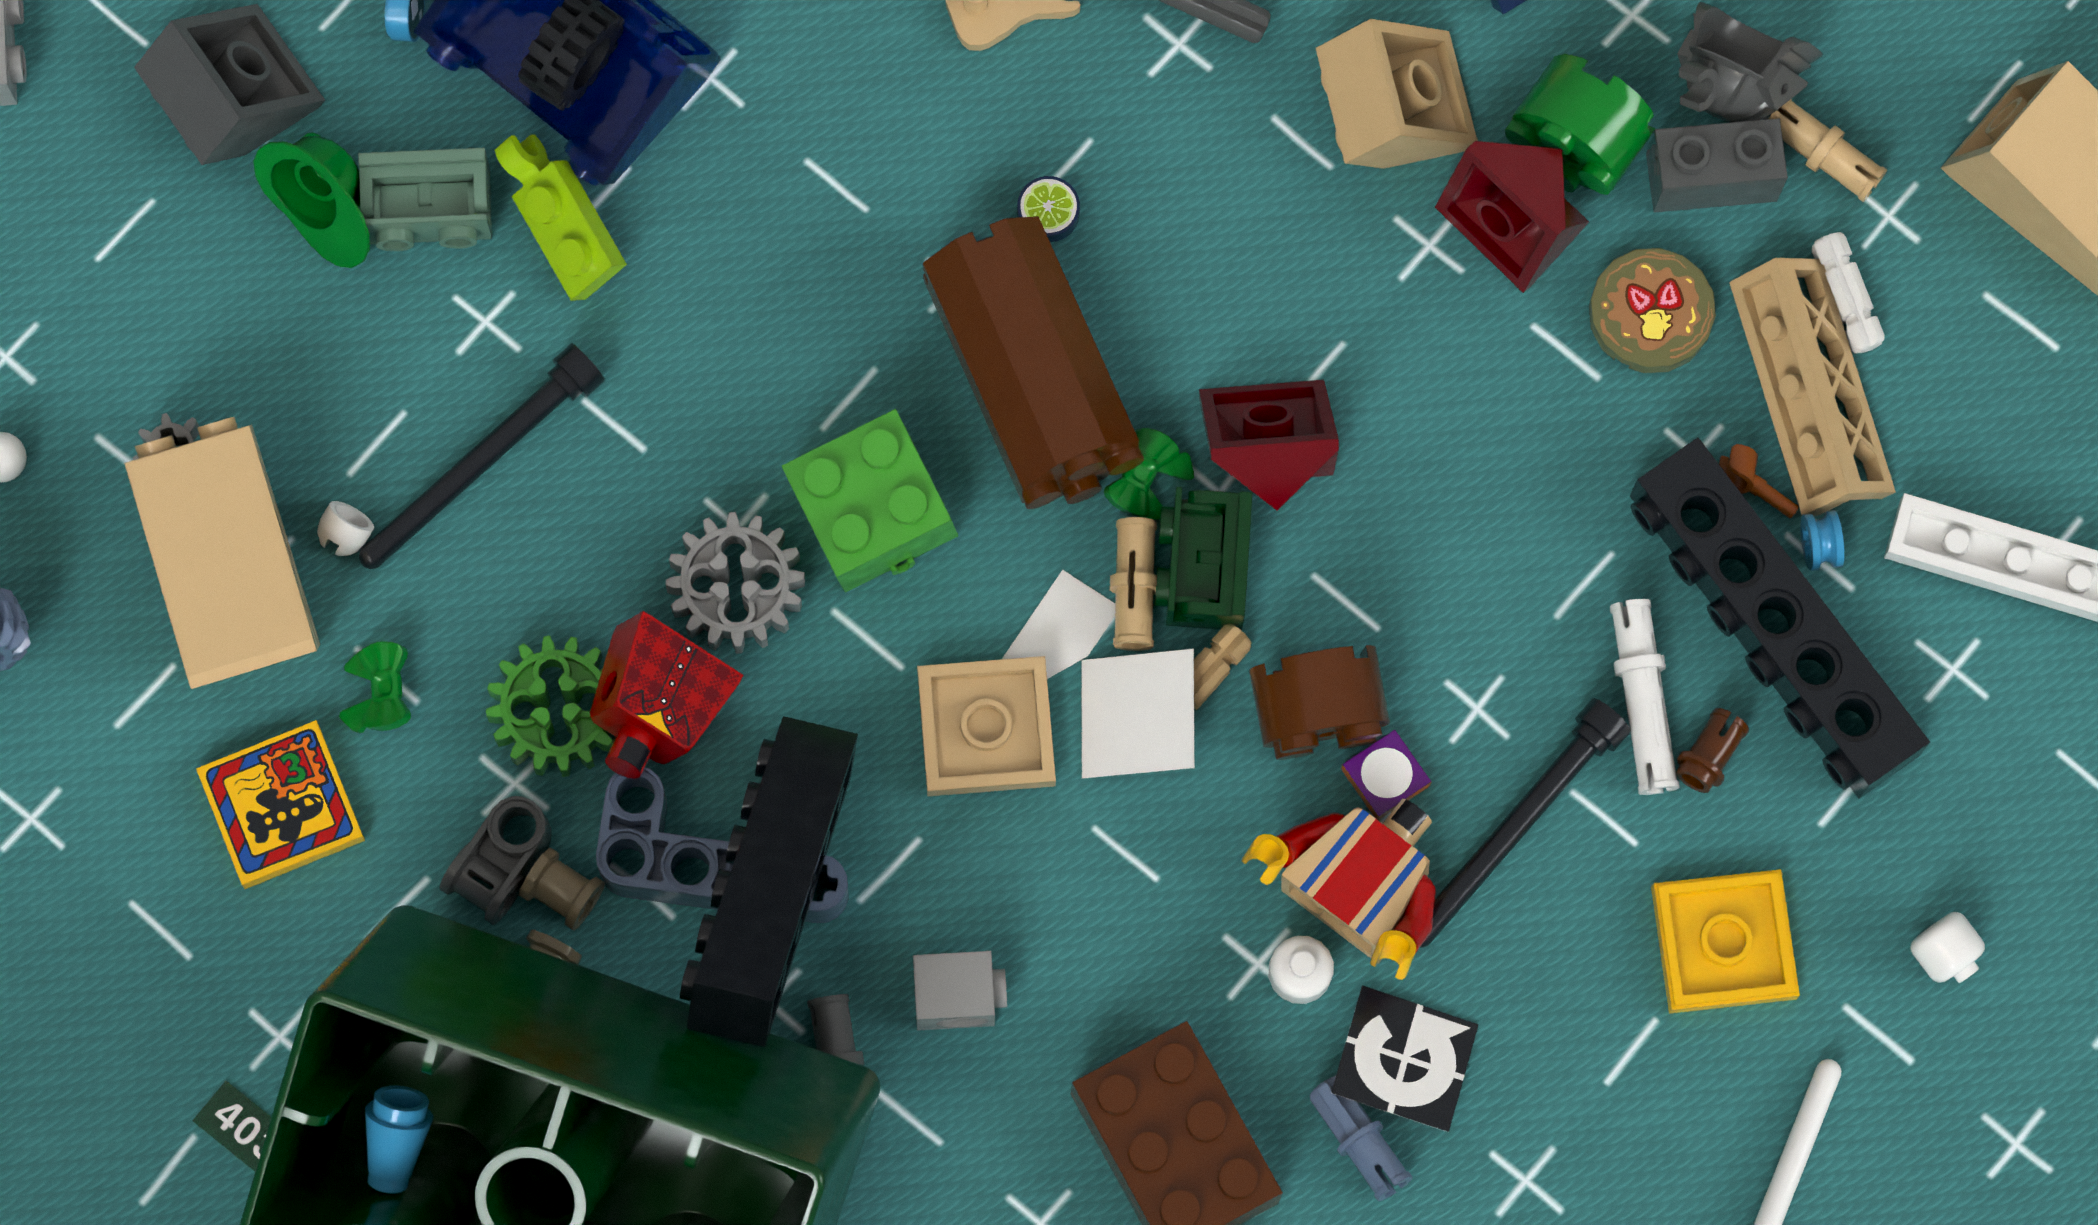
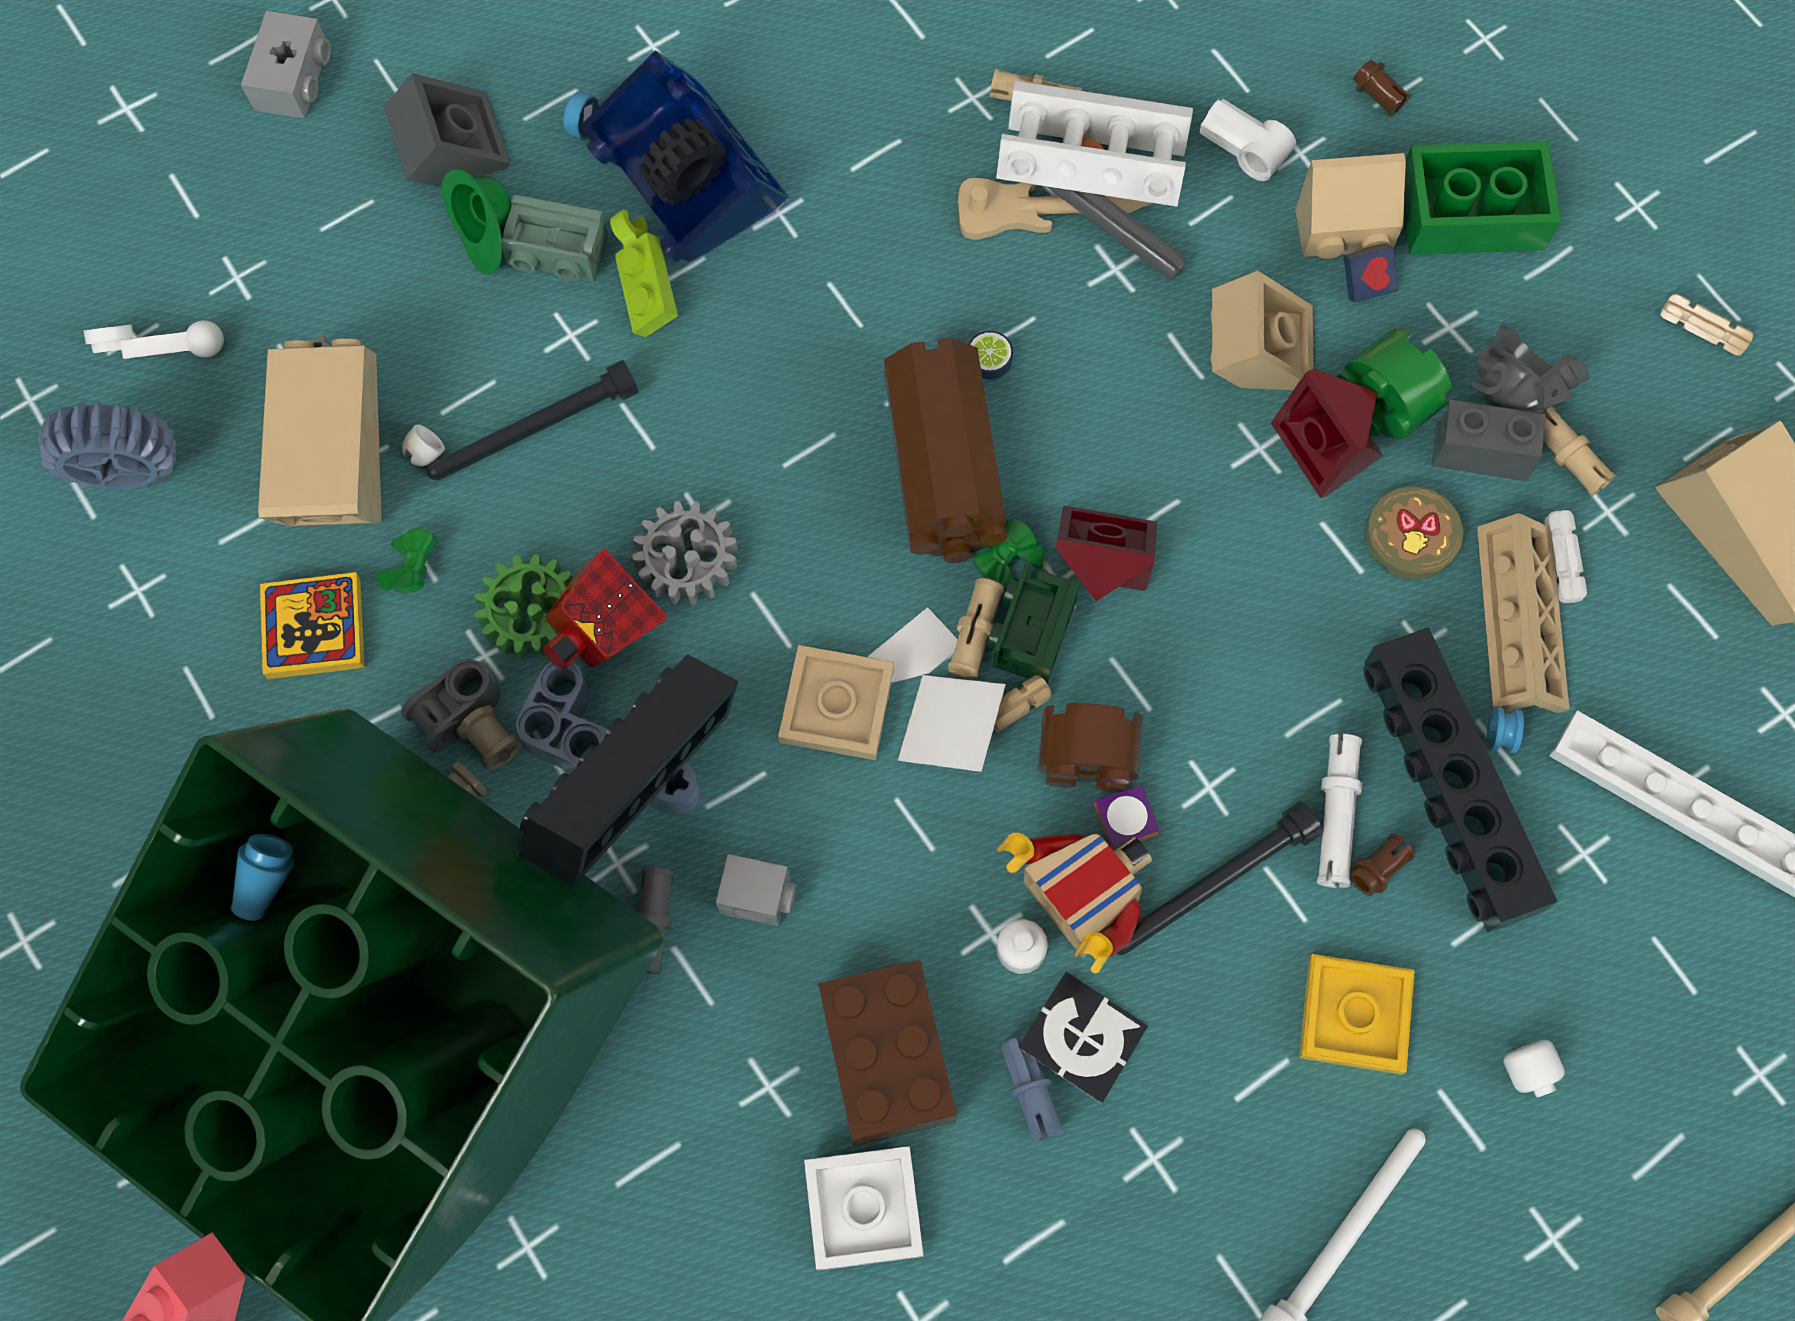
camera: 20 degrees right, 5 degrees down
bright green brick [781,409,958,593] -> none
dark orange hand [1719,444,1799,518] -> none

